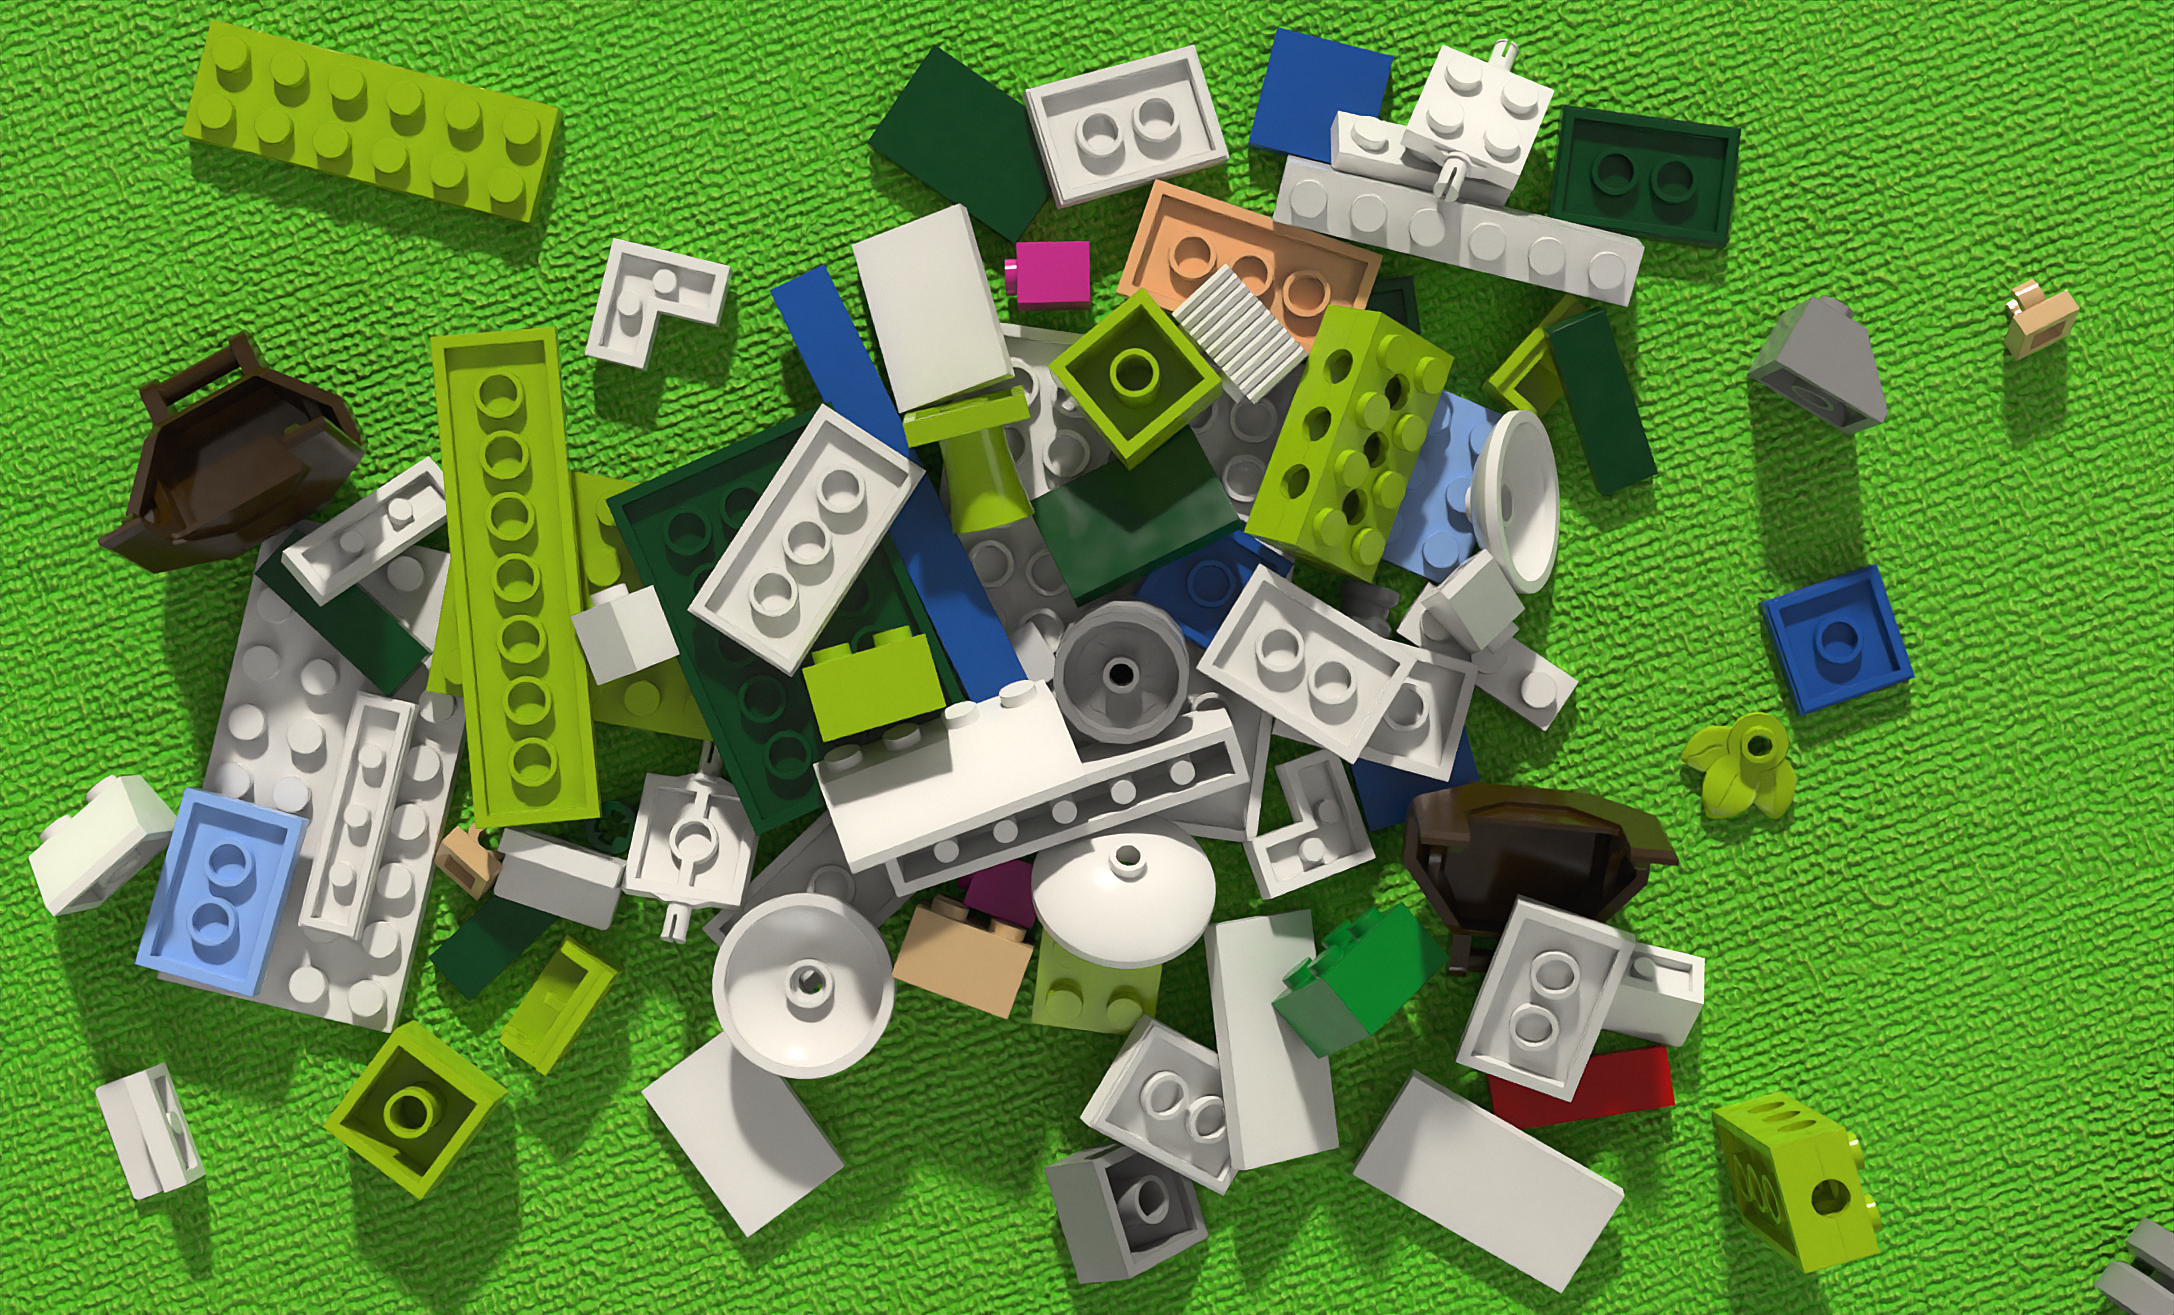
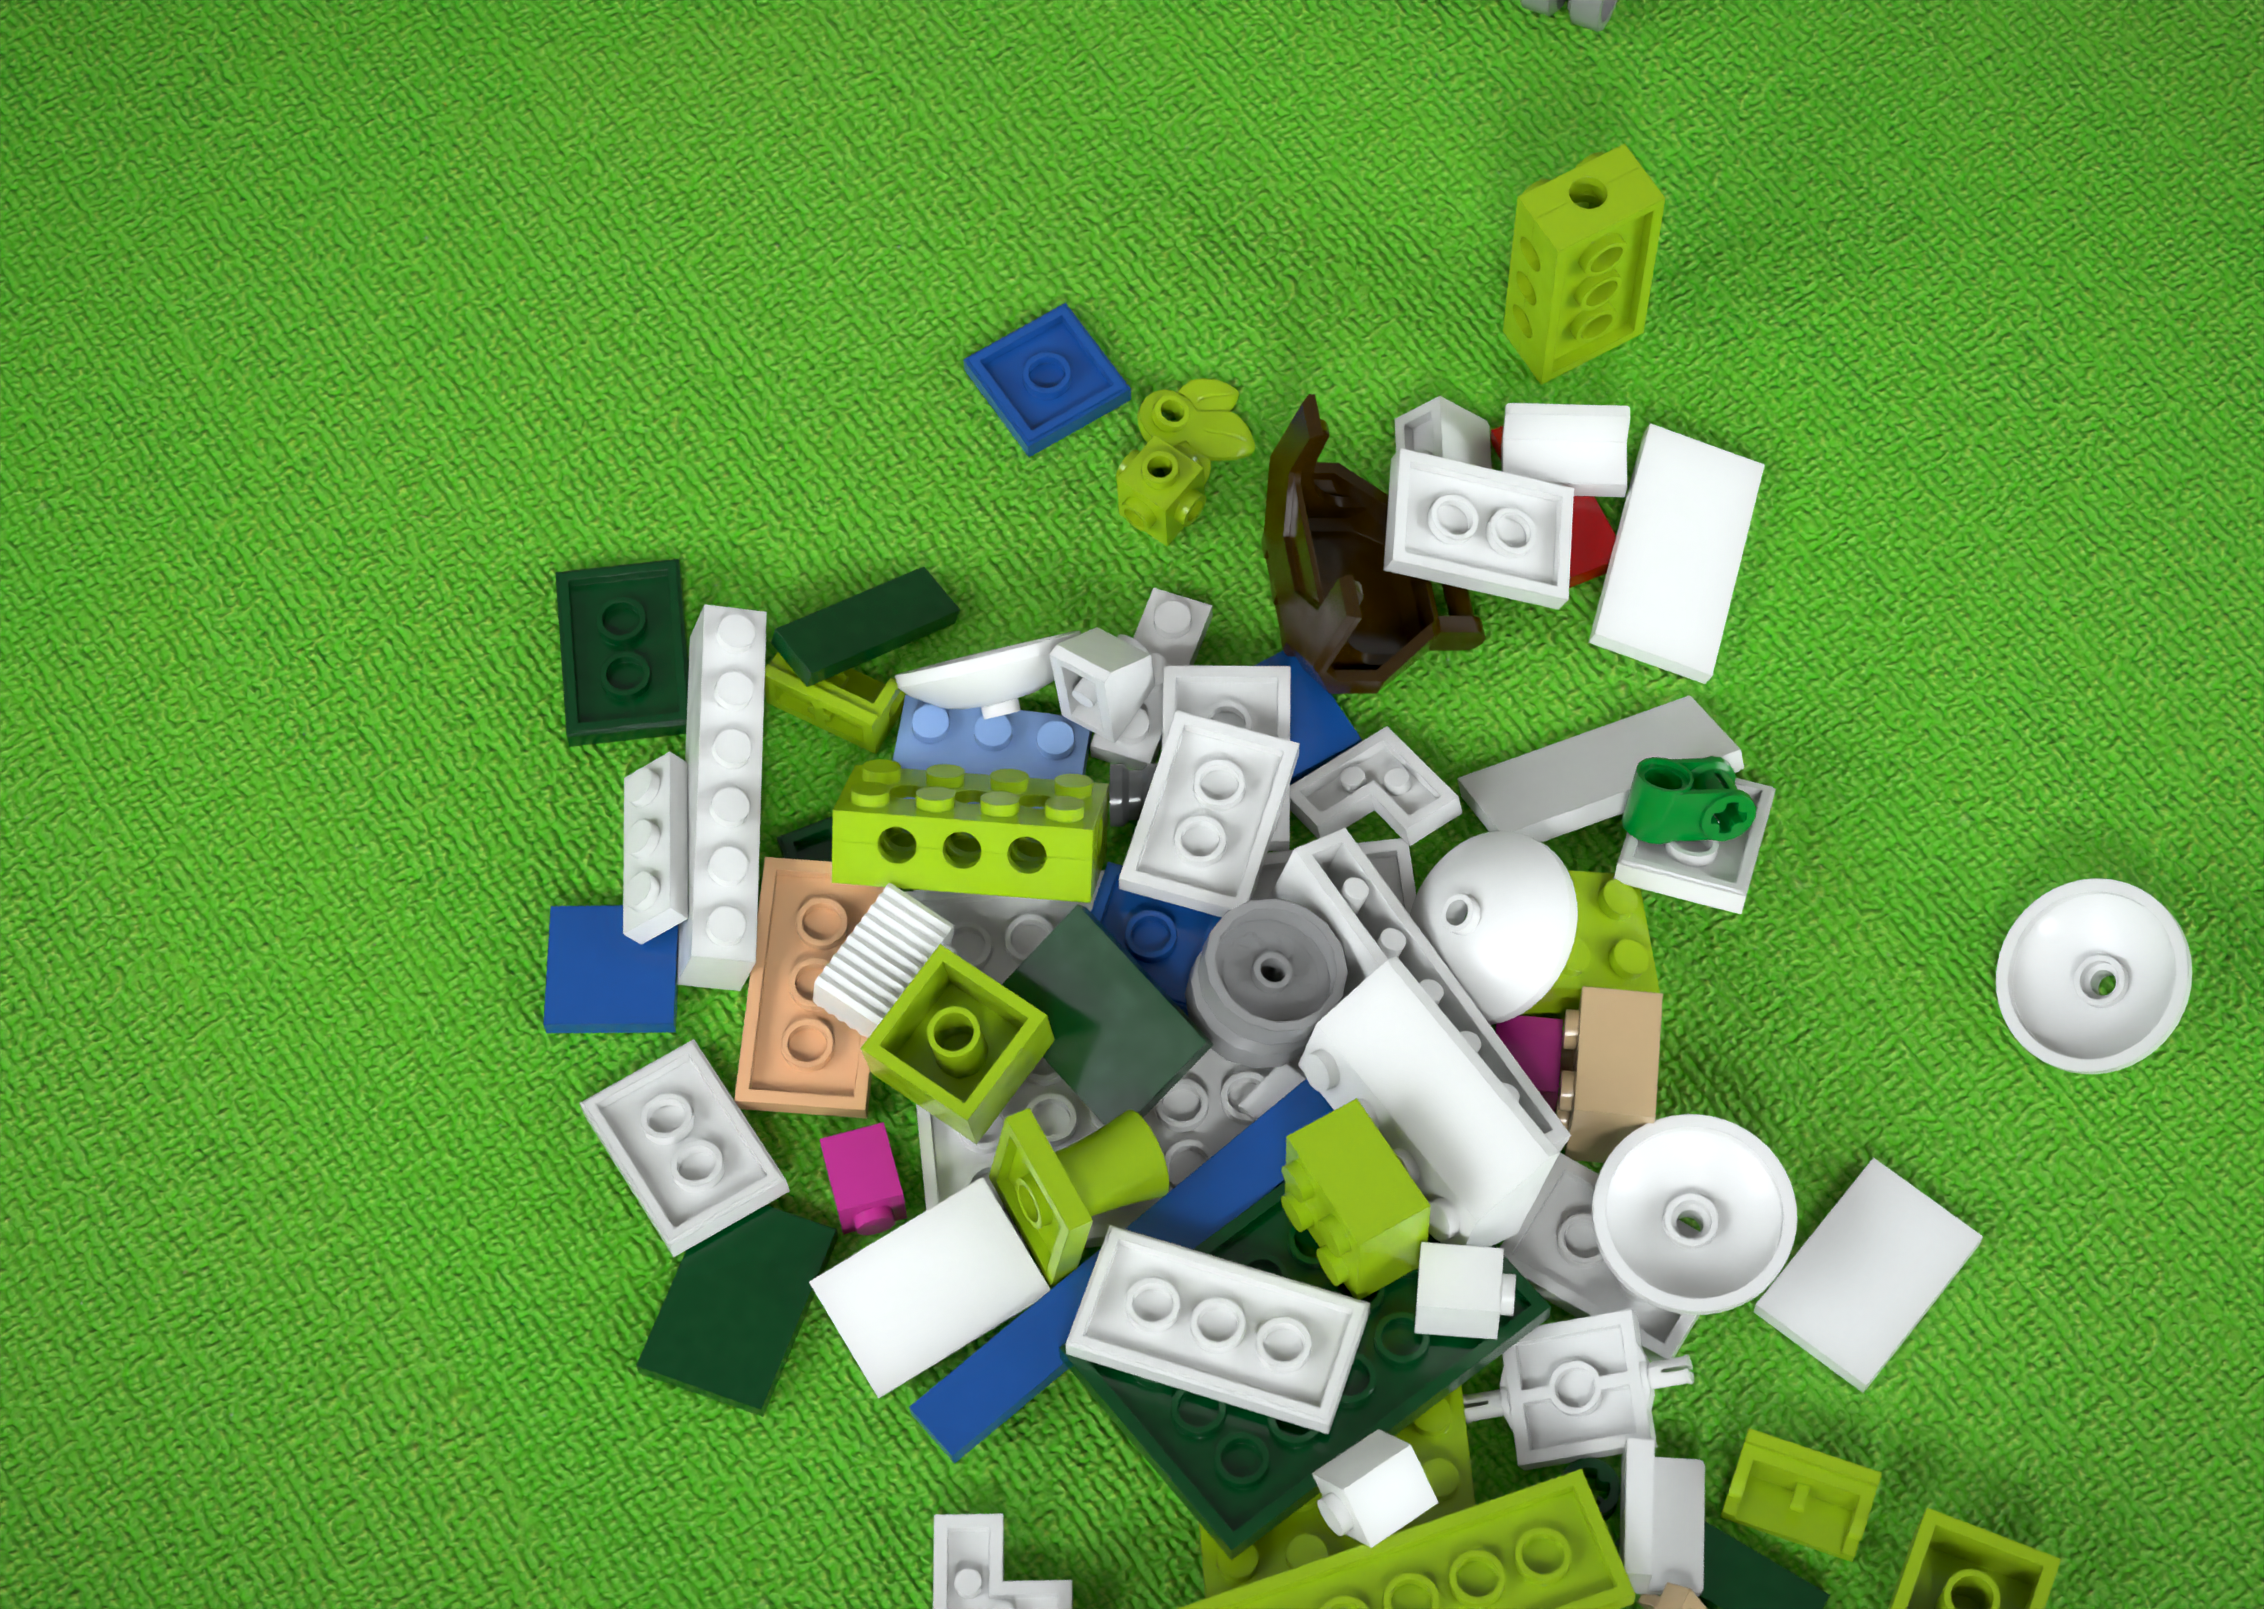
camera: 100 degrees left, 25 degrees down
light grey slope [1044,1139,1209,1284] -> none
green brick [1272,902,1450,1059] -> none
white plate [1400,39,1554,202] -> none
light grey slope [1746,296,1888,435] -> none
tan tile [2004,279,2080,361] -> none
none -> lime brick [1115,435,1207,546]
none -> white brick [1415,1242,1516,1340]
none -> white panel [1501,403,1630,497]
none -> green piece [1622,756,1756,844]

